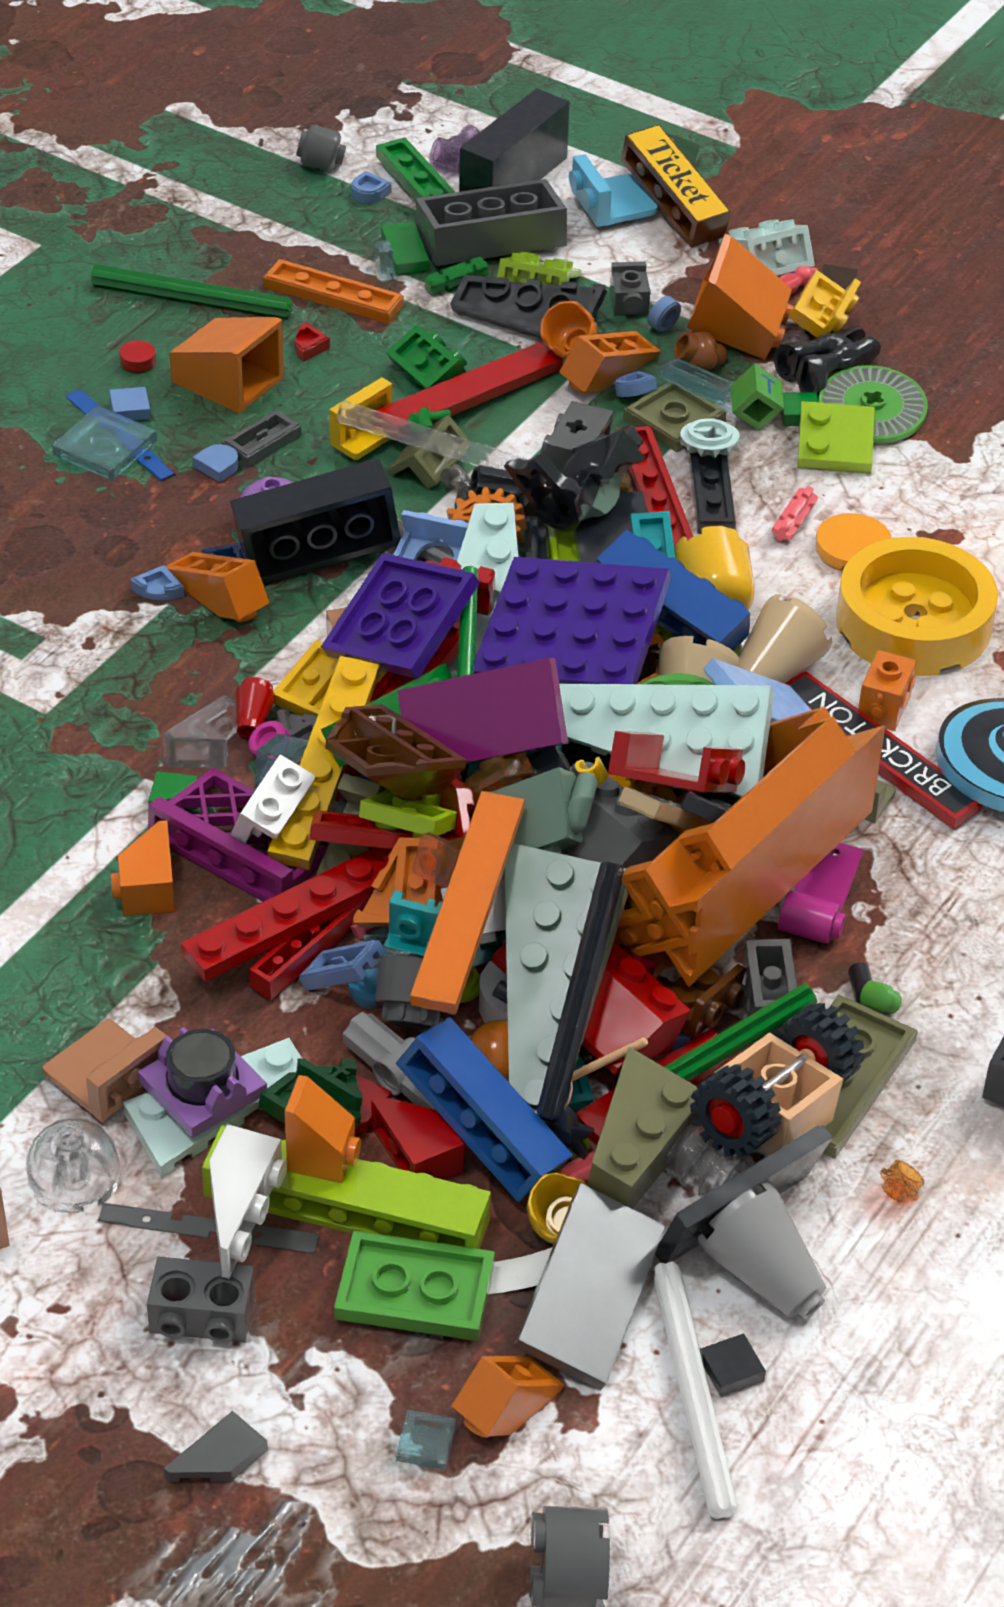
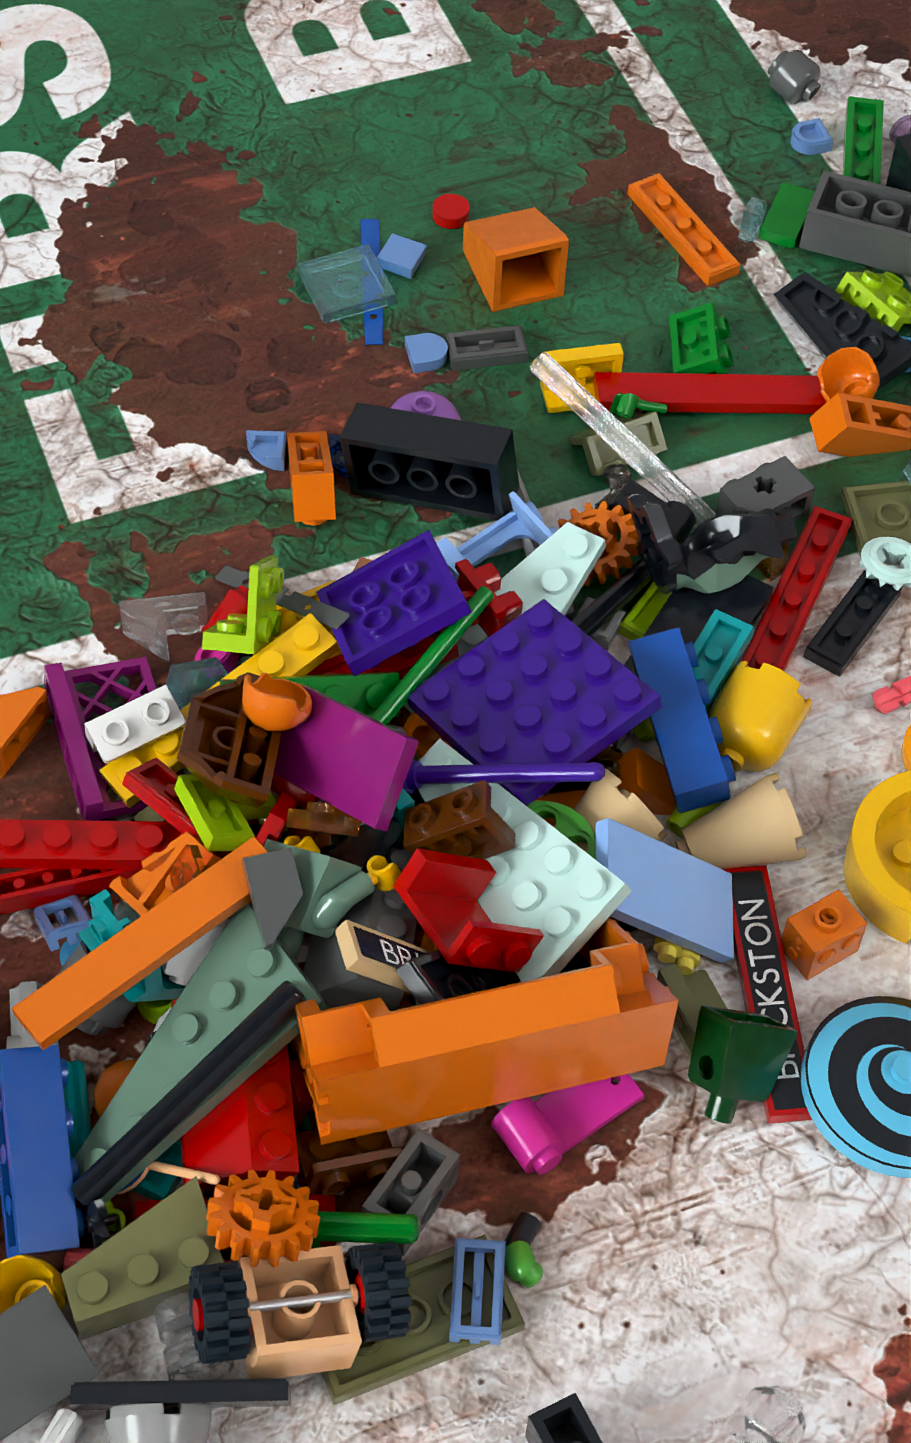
camera: 35 degrees right, 10 degrees up
green axle [91,264,293,318] -> none
green tile [148,771,198,805] -> none
red tile [295,322,330,362] -> none
green axle [424,257,488,295] -> none
medium blue tile [614,371,657,397] -> none
none -> lime bracket [202,555,284,654]
none -> orange gear [206,1170,320,1268]
none -> dark grey piece [215,565,350,629]
none -> orange hair [242,673,312,731]
none -> dark grey tile [242,847,303,949]
none -> dark purple piece [403,759,605,794]
none -> reddish brown bracket [403,780,515,859]
none -> medium blue tile [449,1238,506,1345]
none -> dark green torso [688,1005,798,1124]

